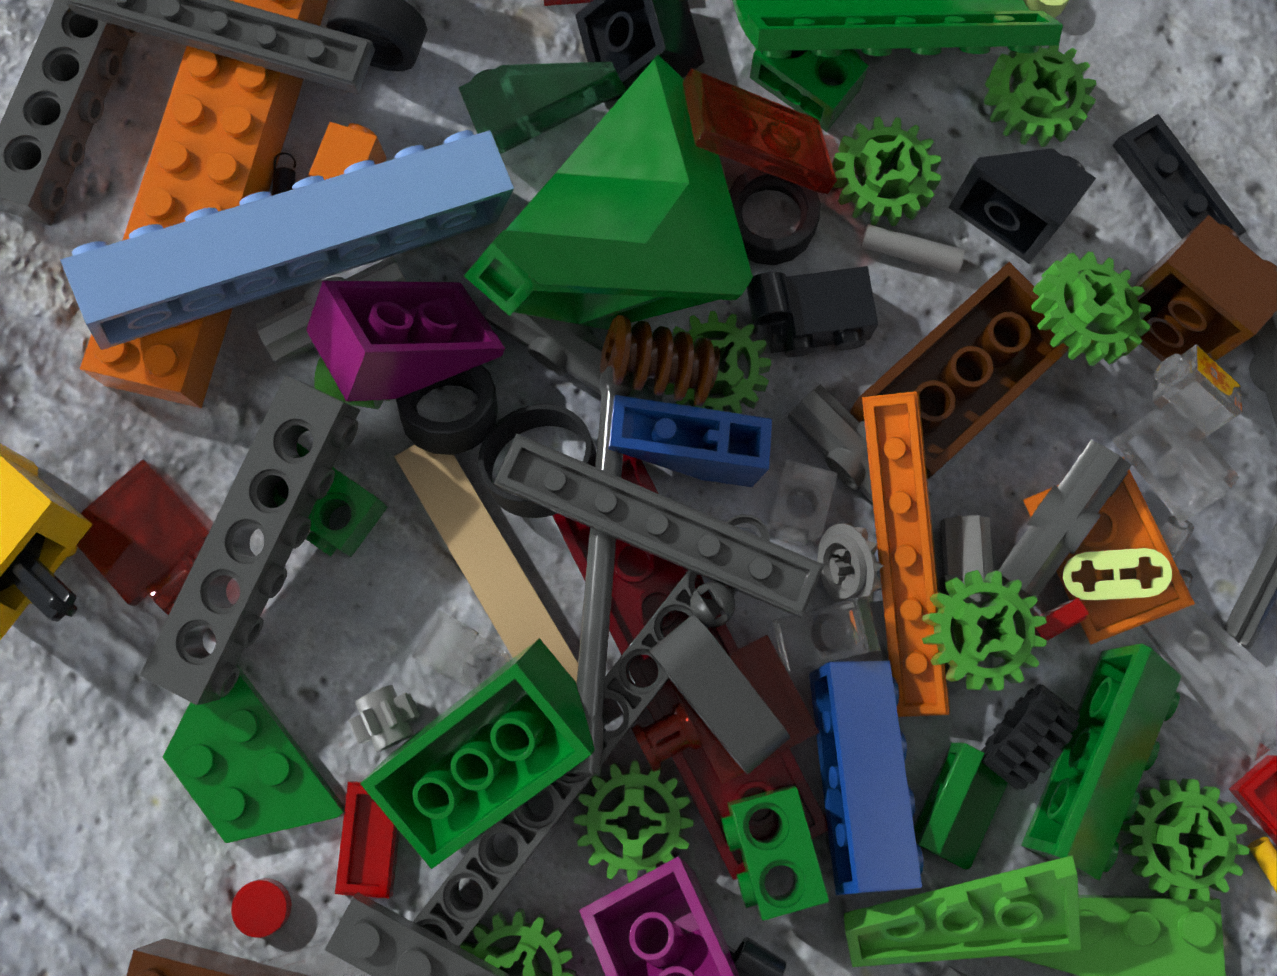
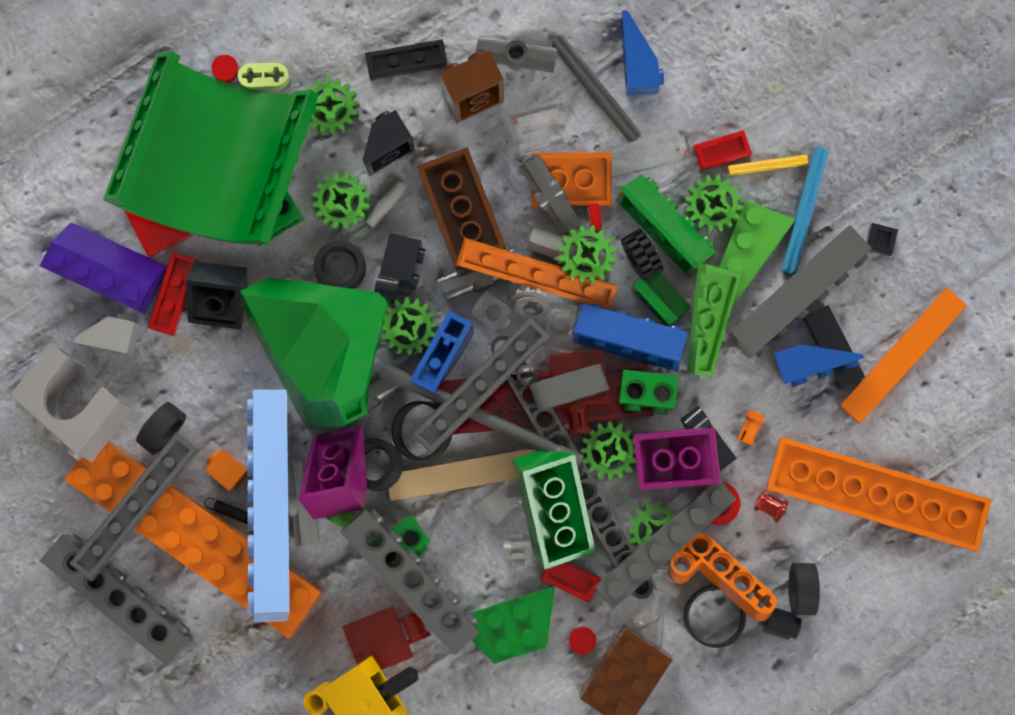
camera: 70 degrees left, 5 degrees up
clear green slope [458,62,626,154] -> none
reddish brown piece [600,315,720,407] -> none
clear red tile [683,68,837,194] -> none
bright green gear [1031,251,1151,366] -> none
yellowish green beam [1063,548,1172,600] -> none
clear brick [1152,344,1243,443] -> none

